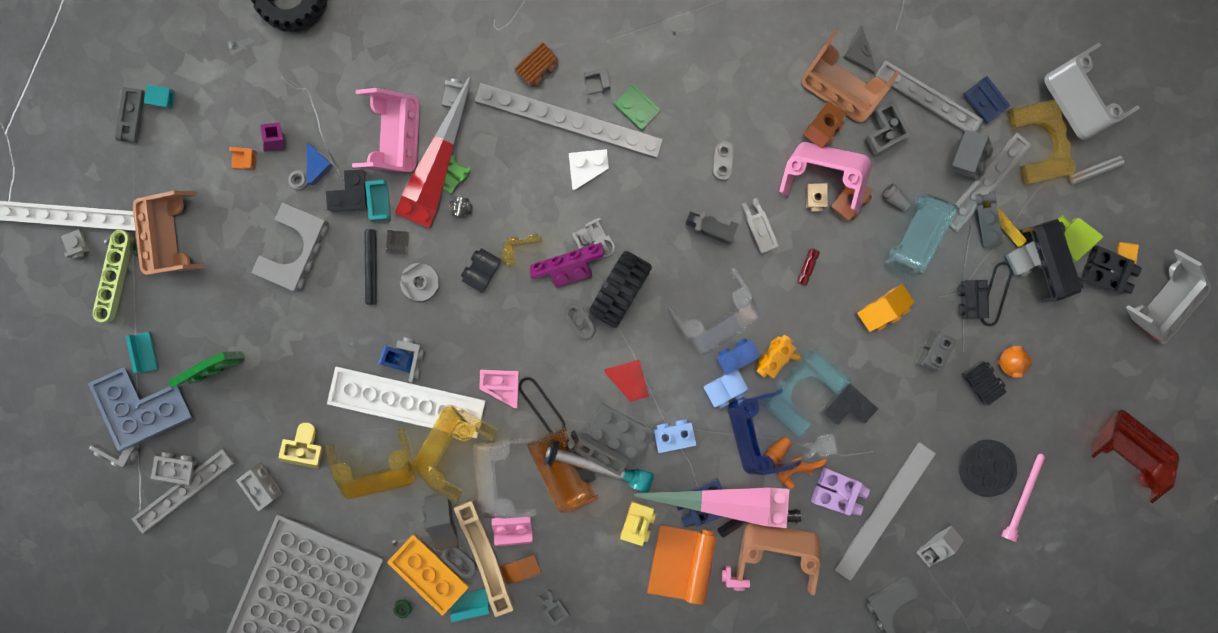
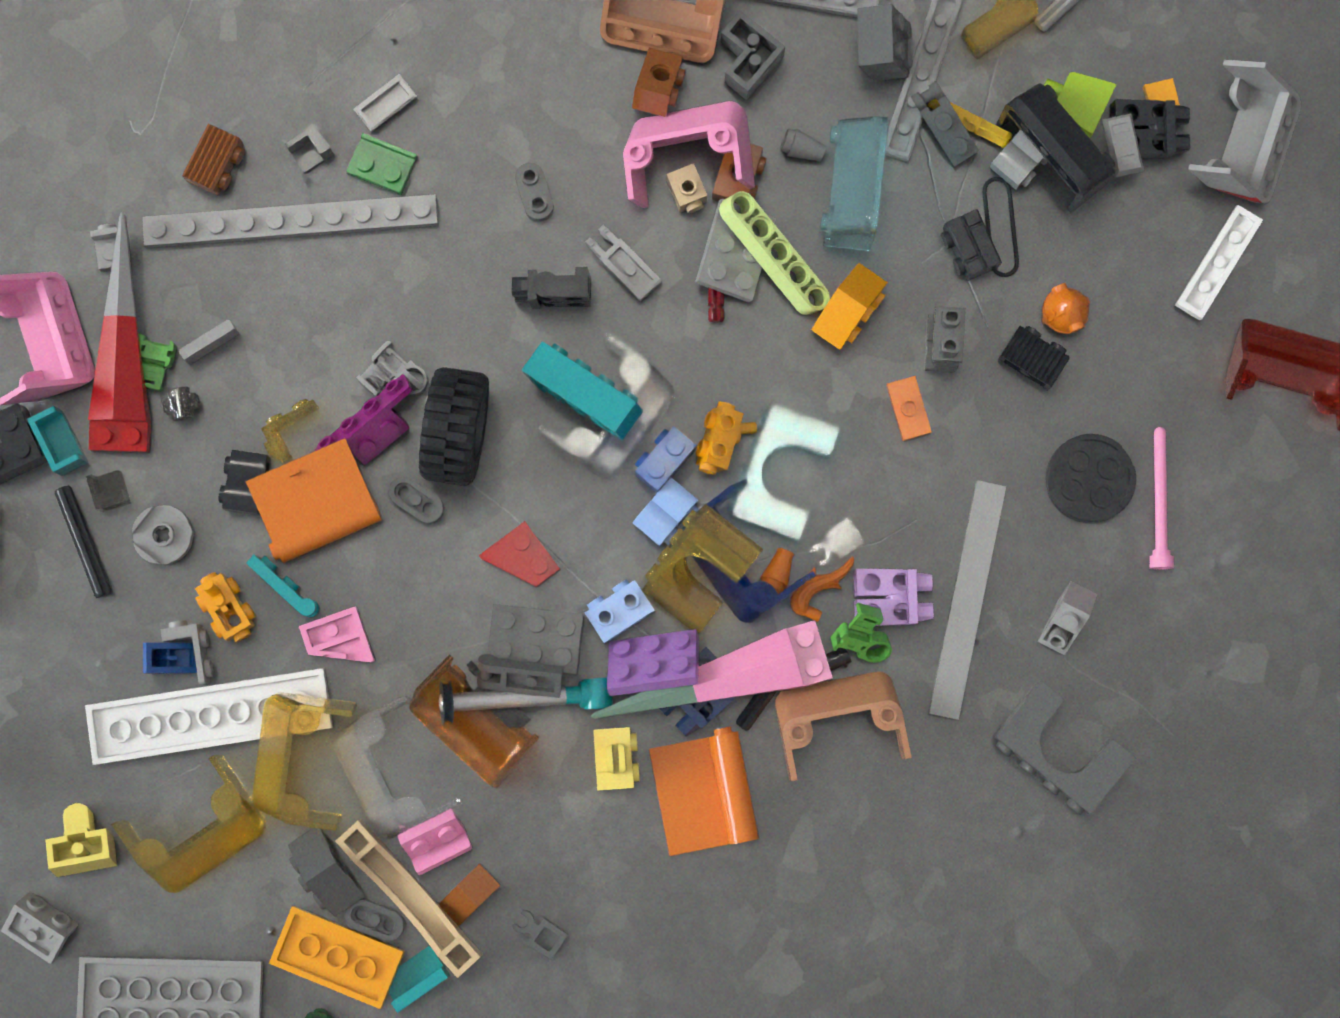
camera: 20 degrees left, 5 degrees down
black piece [519,377,565,435] -> none
white wing [569,149,609,190] -> none
bright pink bracket [722,565,750,591] -> none
black brick [821,382,878,425] -> none
none -> light grey tile [179,320,240,364]
none -> light orange brick [195,572,256,643]
none -> orange door [246,438,383,563]
none -> teal plate [246,554,320,618]
none -> light grey tile [353,74,417,132]
none -> teal wedge [521,341,643,441]
none -> medium lavender plate [607,629,699,696]
none -> clear yellow arch [642,504,763,634]
none -> light grey plate [695,198,776,302]
none -> yellowish green beam [719,191,830,315]
none -> bright green piece [830,602,892,663]
none -> orange plate [886,376,932,441]
none -> light grey tile [1102,114,1144,178]
none -> white plate [1175,205,1263,321]

